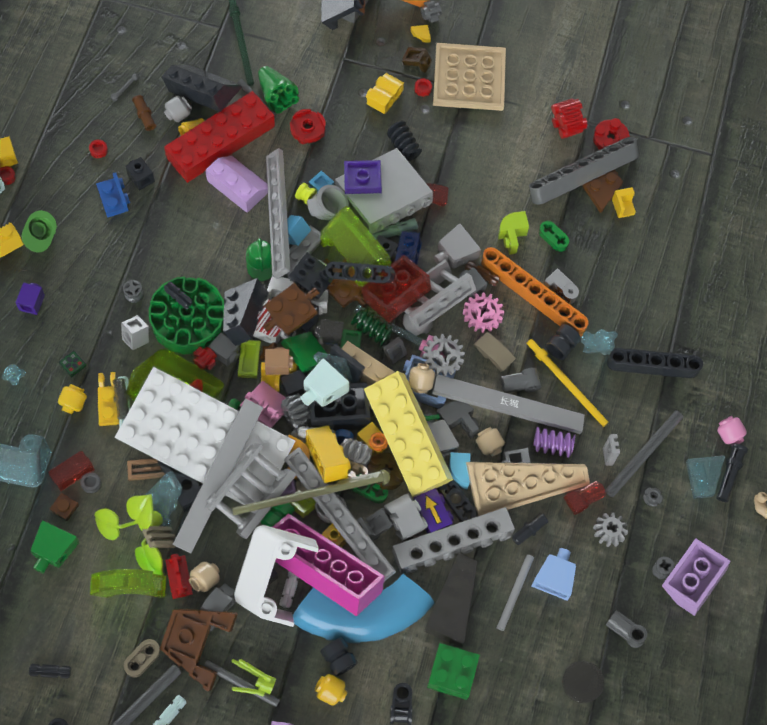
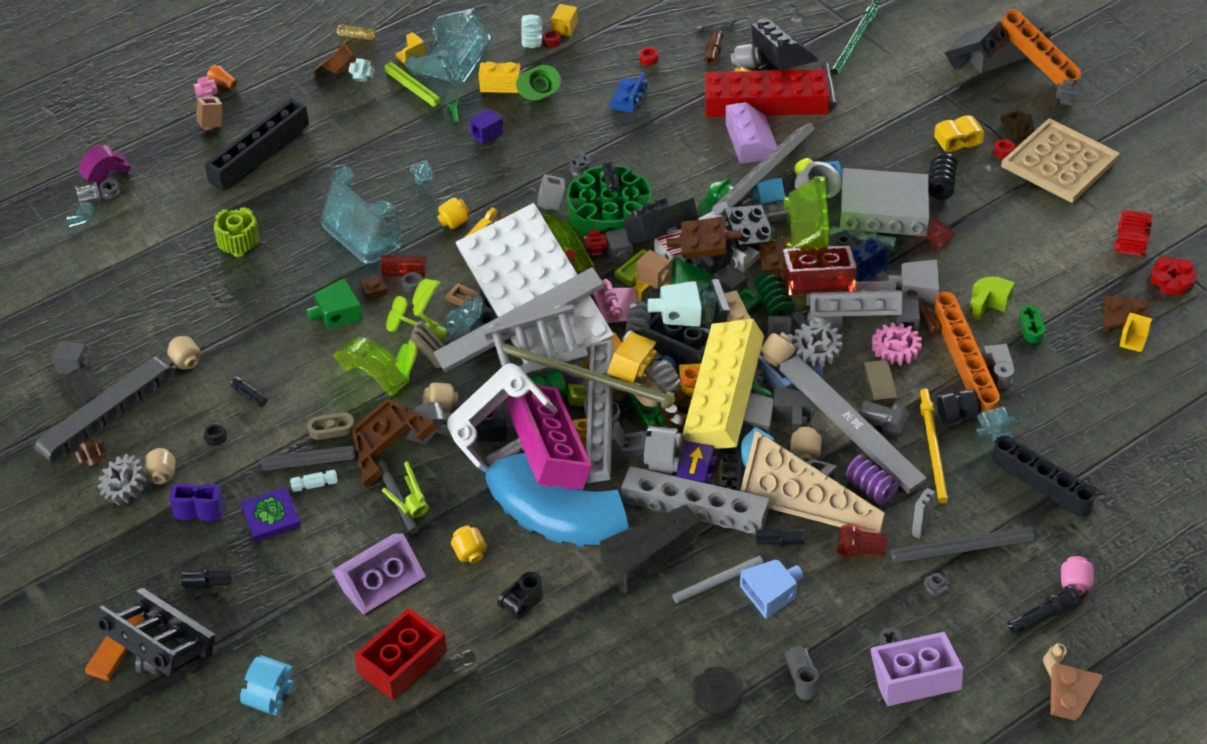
camera: 45 degrees right, 20 degrees down
tile [59,351,86,378] -> none
black brick [126,157,155,191] -> none
red hinge [165,554,193,599] -> none
green cone [258,66,299,114] -> none
red plate [290,109,326,144] -> none
black wheel [320,637,358,677] -> none
black beam [326,262,395,283] -> none
dark purple tile [344,160,382,194] -> none
yellow tile [411,25,431,43] -> none
green brick [427,643,480,700] -> none
dark grey beam [529,137,639,205] -> none
light grey gear [593,513,628,547] -> none
clear light blue wing [686,456,725,499] -> none

